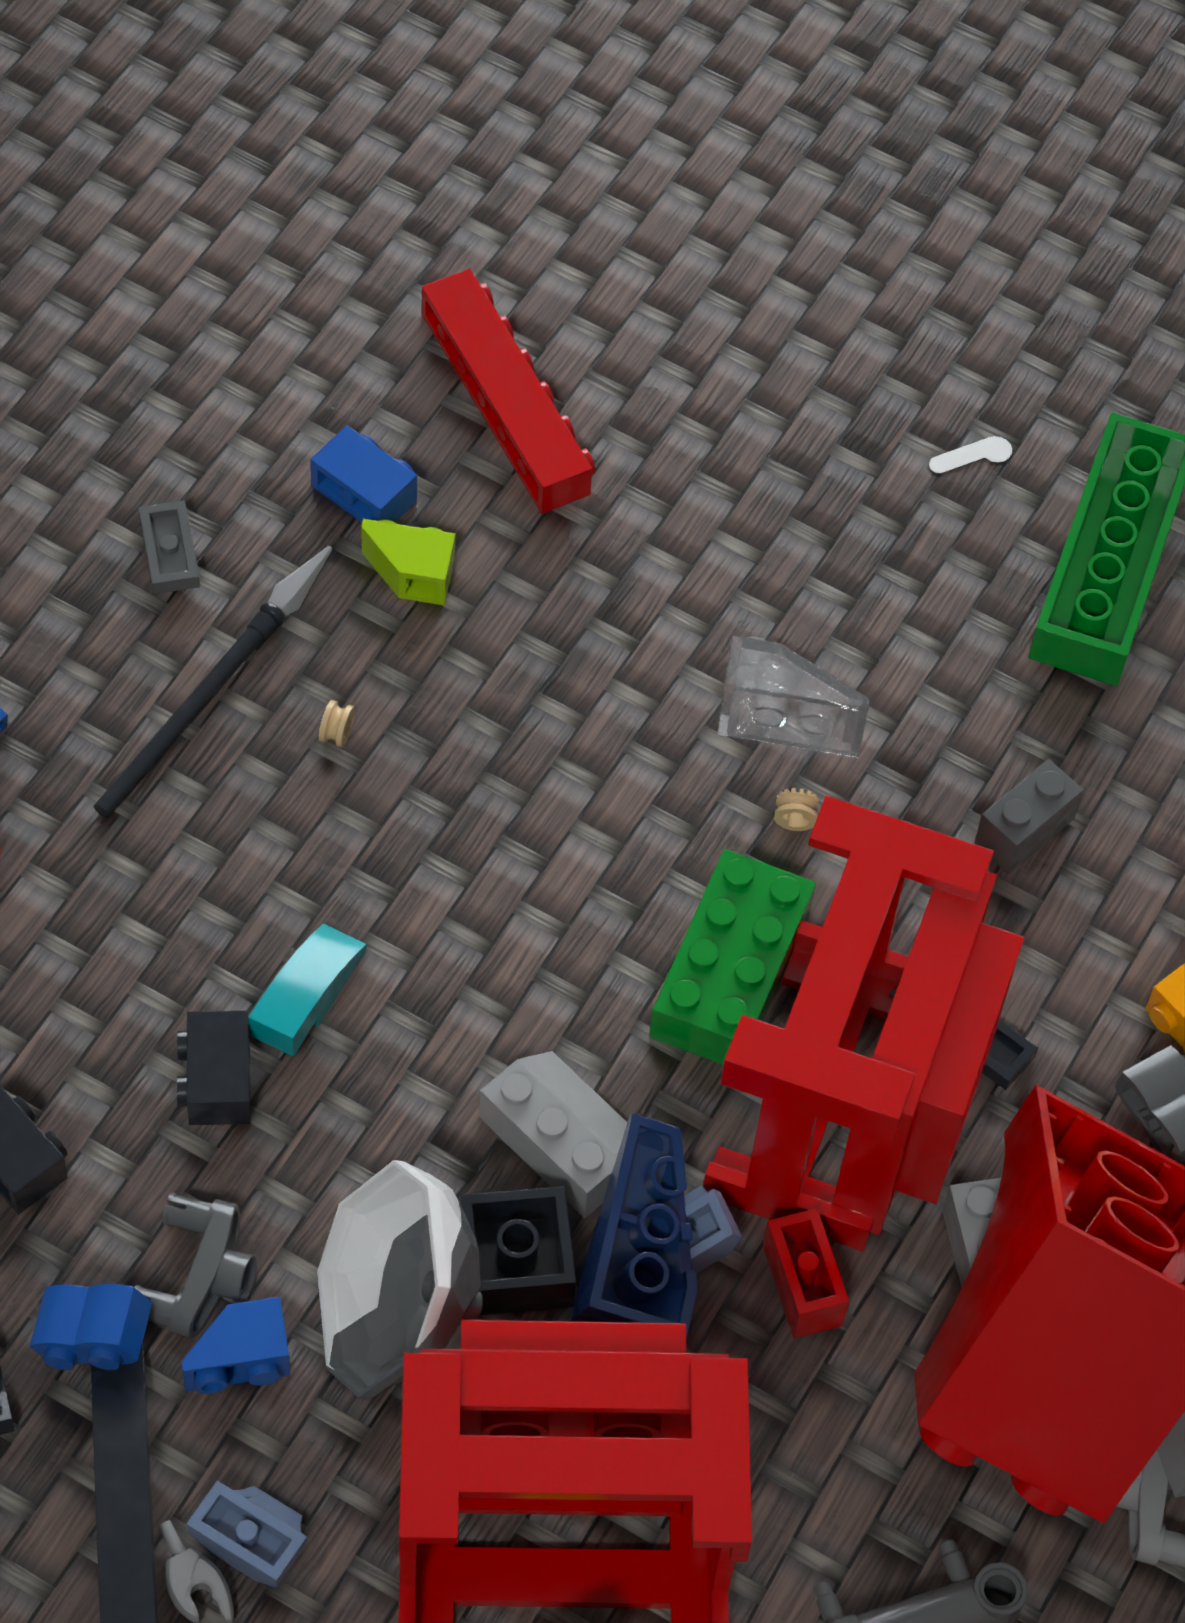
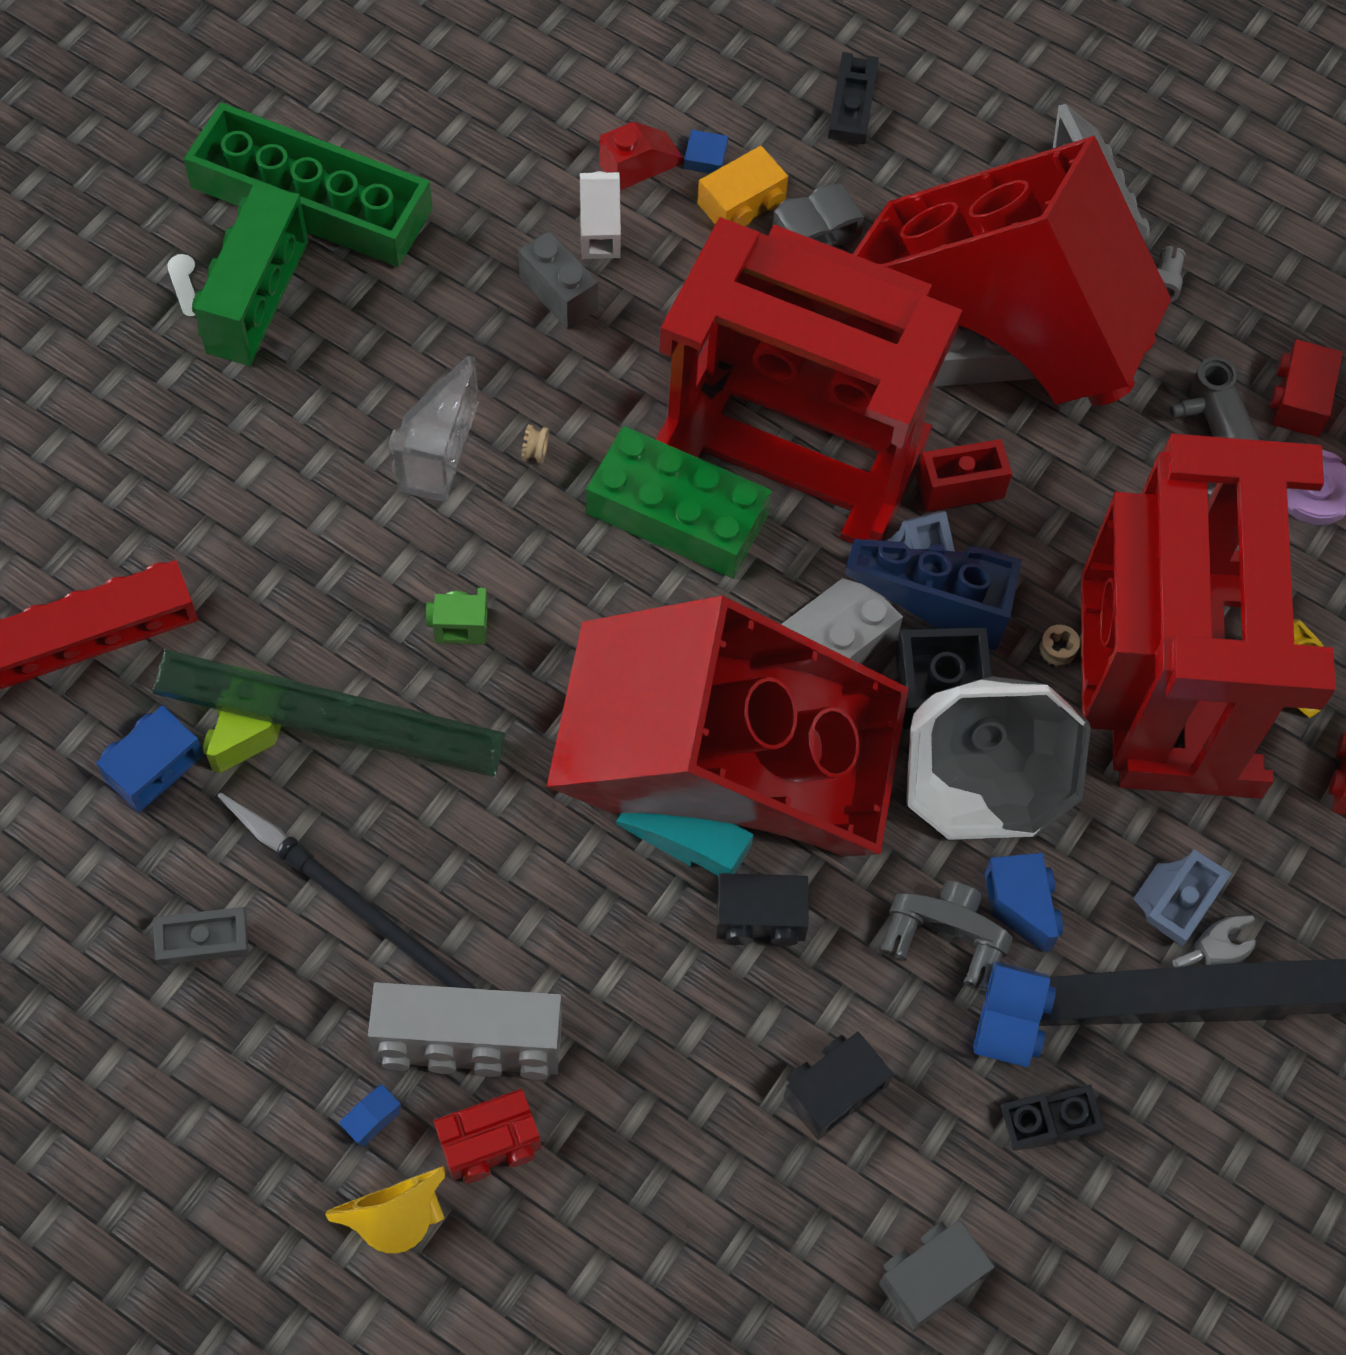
camera: 85 degrees left, 5 degrees up
tan bush [319,700,355,748] -> none
none -> clear green tile [153,649,505,777]
none -> green brick [192,182,308,366]
none -> light grey brick [368,982,562,1080]
none -> bright green brick [426,588,488,644]
none -> red brick [546,595,909,857]
none -> white slope [580,171,621,259]

